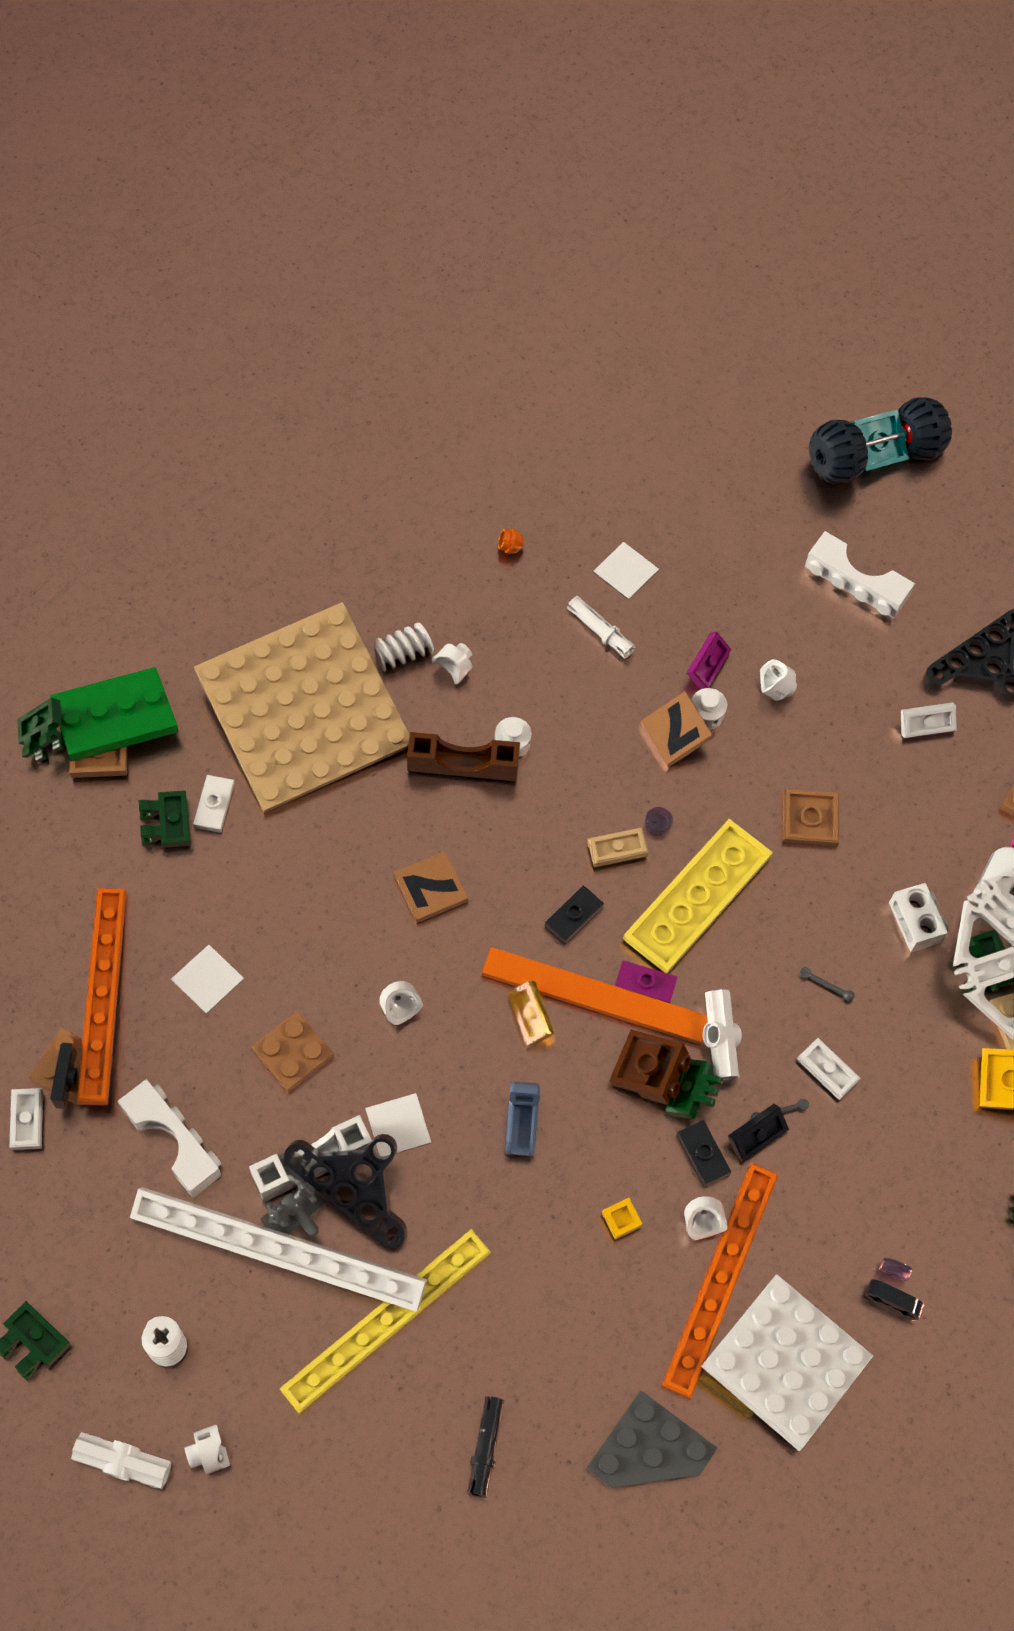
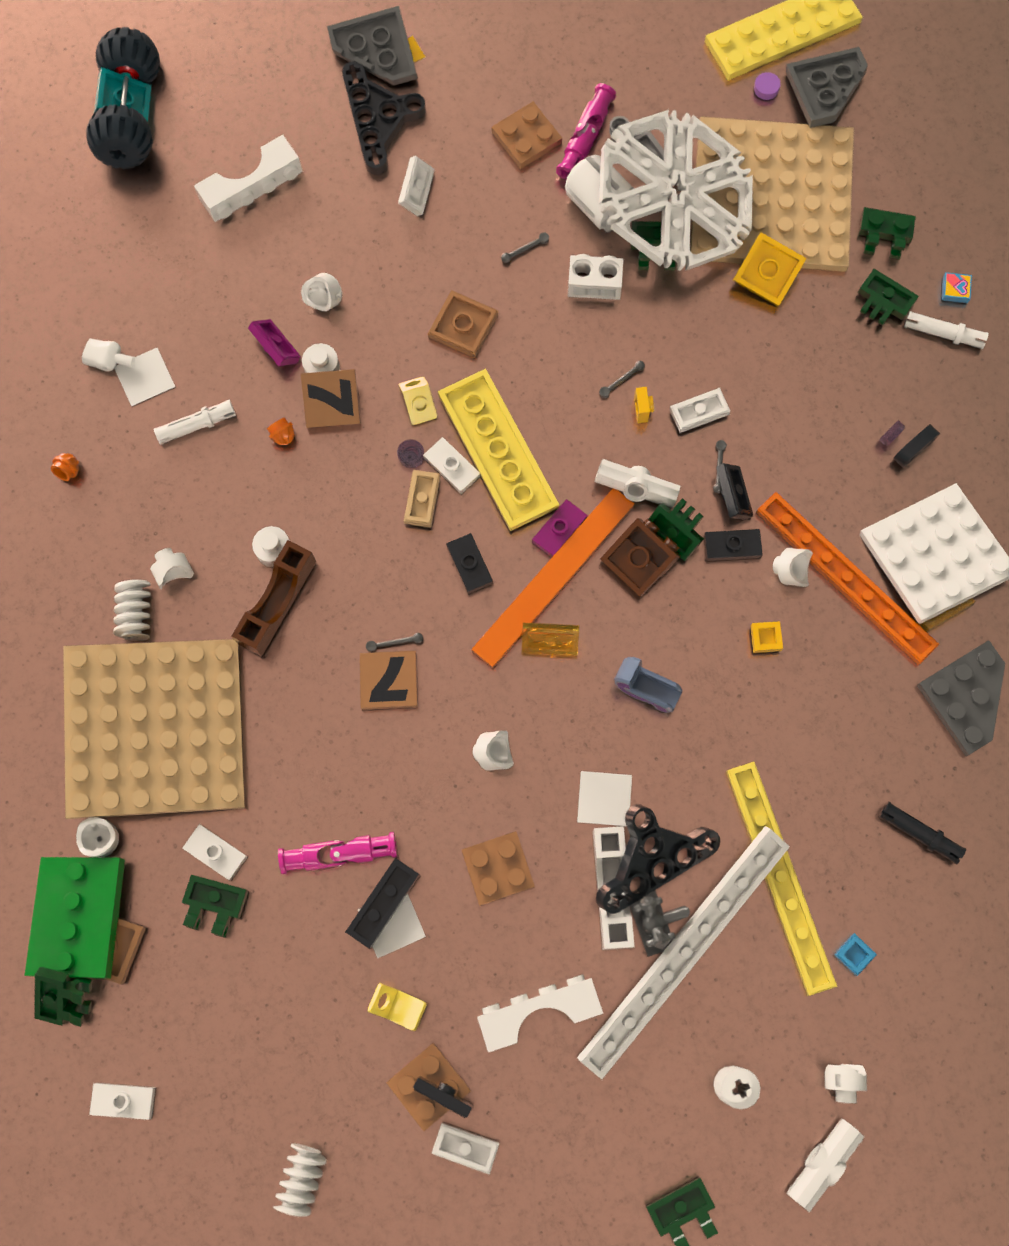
camera: 60 degrees left, 10 degrees up
orange tile [77,888,127,1105] -> none
none -> white piece [76,817,119,857]
none -> white piece [82,338,135,372]
none -> orange plate [267,417,295,445]
none -> dark pink piece [278,832,398,875]
none -> black plate [345,858,420,949]
none -> dark grey hinge [366,633,423,653]
none -> light yellow bracket [368,983,427,1031]
none -> light yellow bracket [399,377,437,425]
none -> white plate [423,437,480,494]
none -> dark grey hinge [501,232,549,263]
none -> yellow plate [634,387,654,423]
none -> dark azure tile [833,933,877,976]

